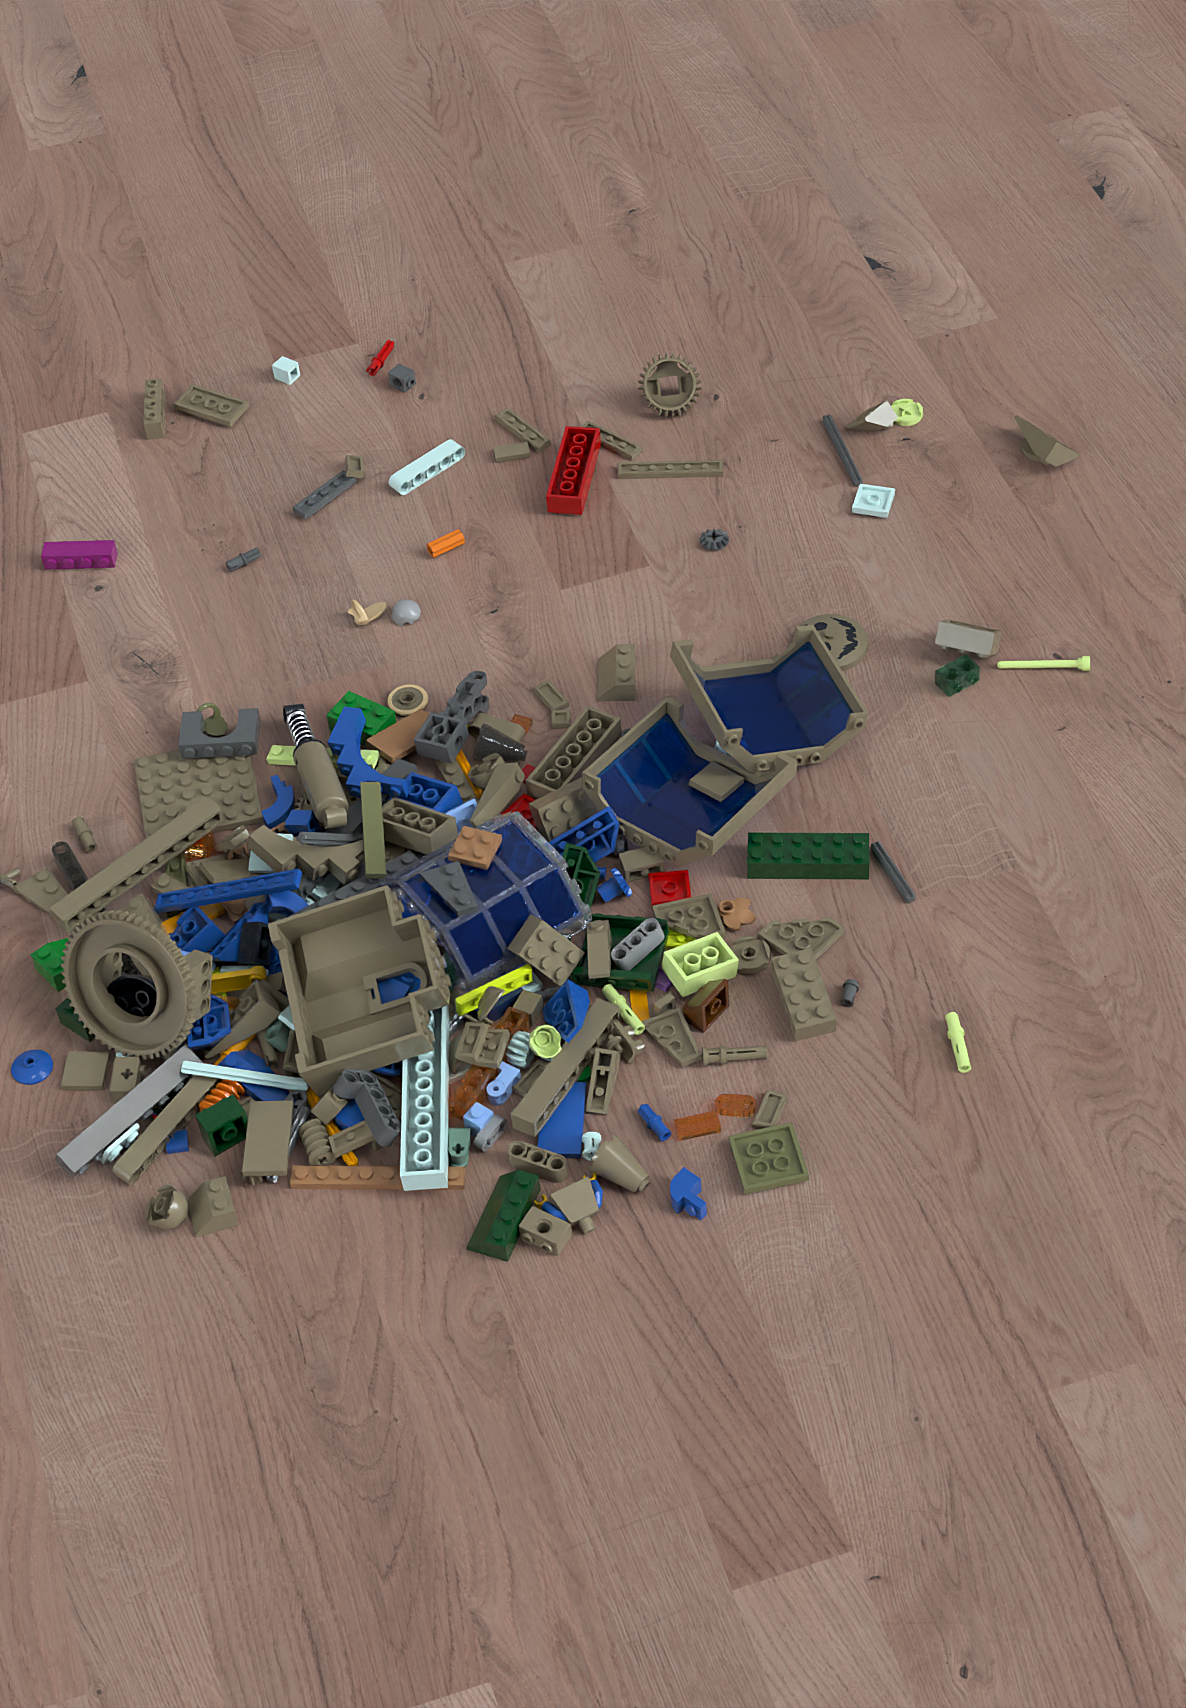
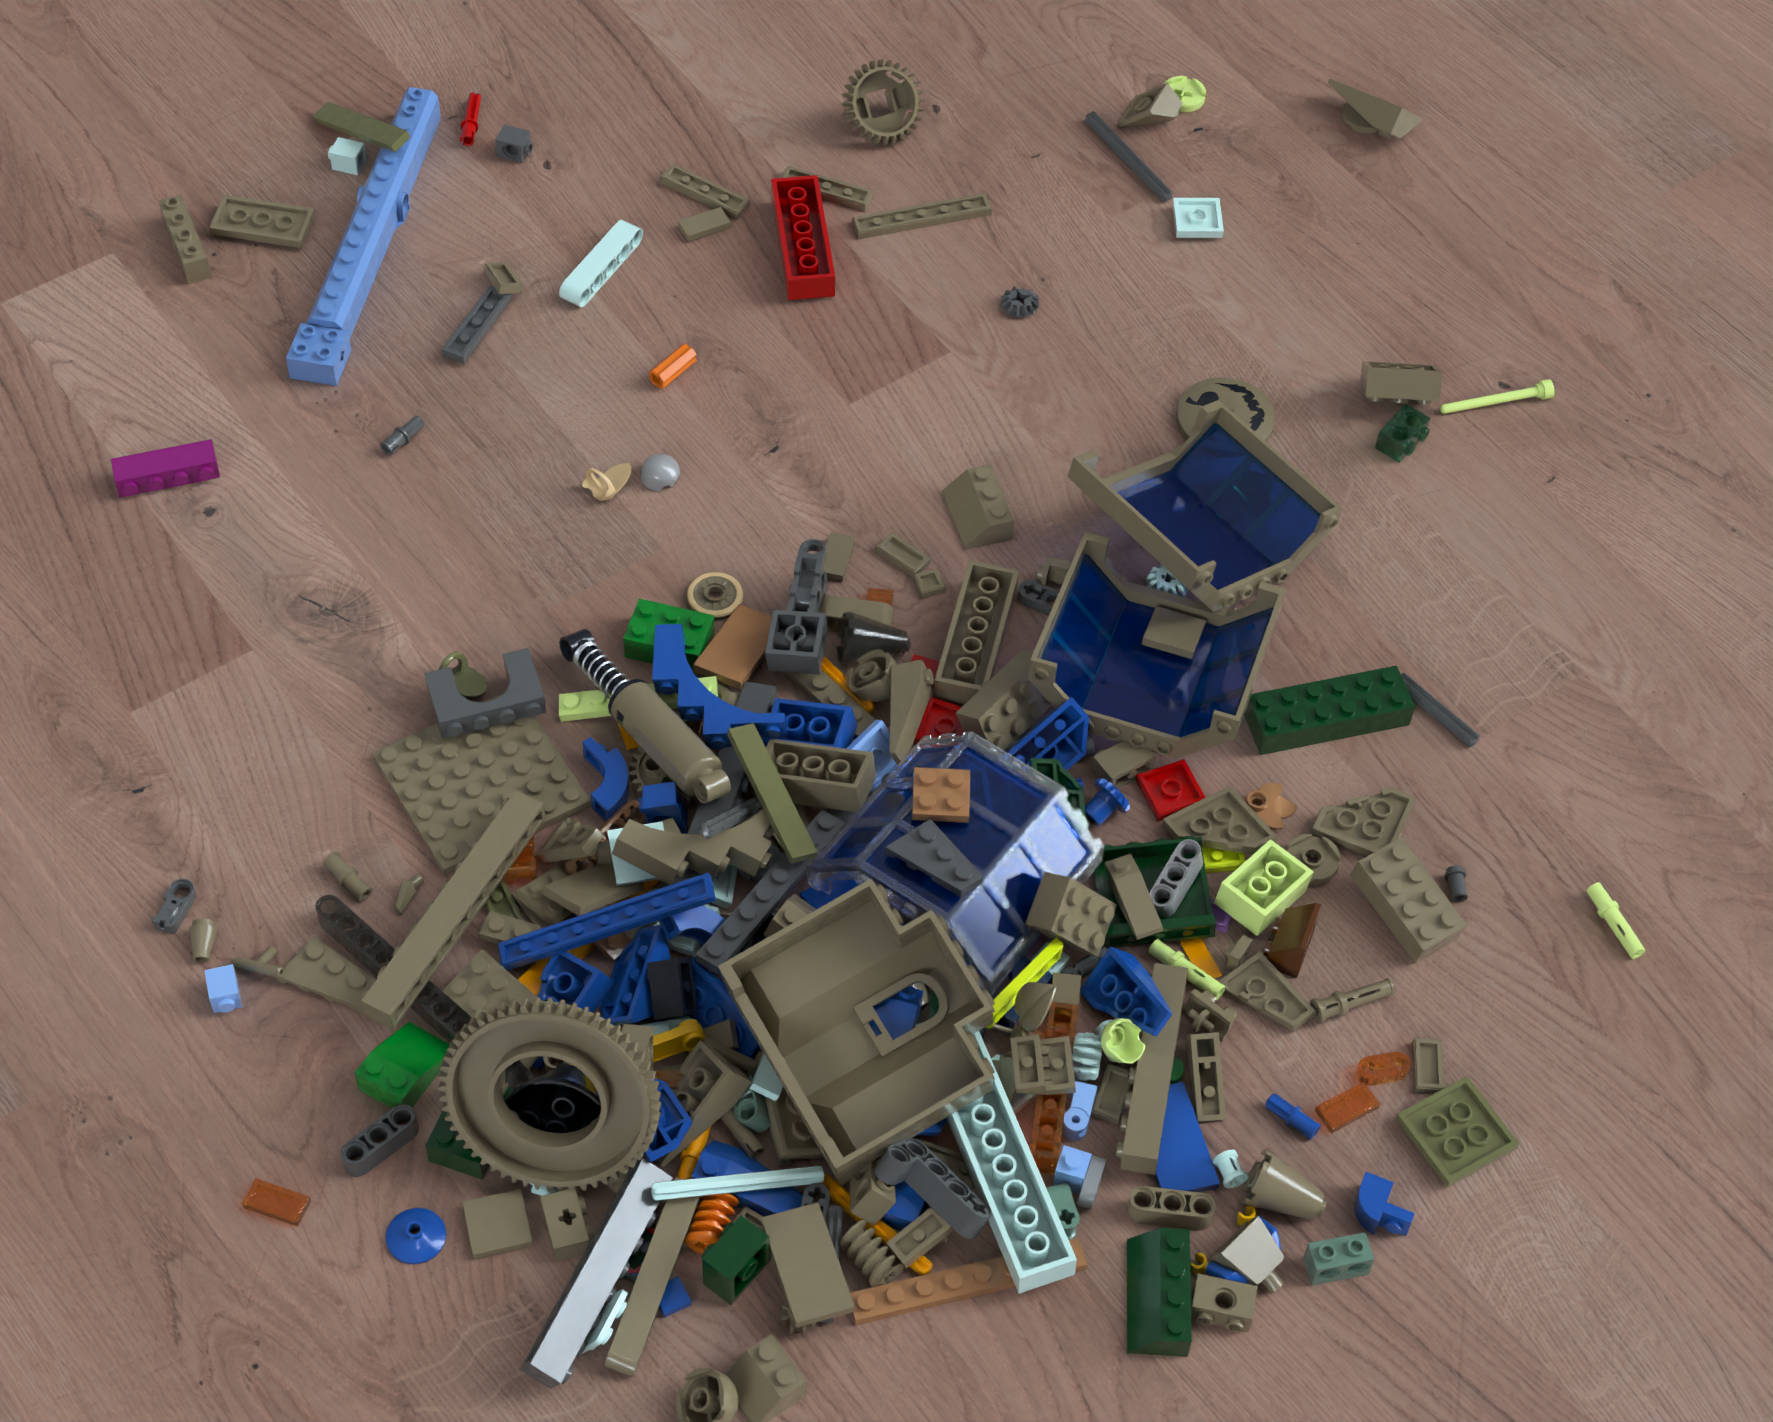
camera: 25 degrees left, 5 degrees up
none -> medium blue piece [286,87,441,386]
none -> olive tile [312,102,411,152]
none -> dark grey beam [341,1104,418,1177]
none -> dark tan bar [395,873,424,915]
none -> dark tan tile [824,532,855,582]
none -> sand green brick [1303,1232,1374,1286]

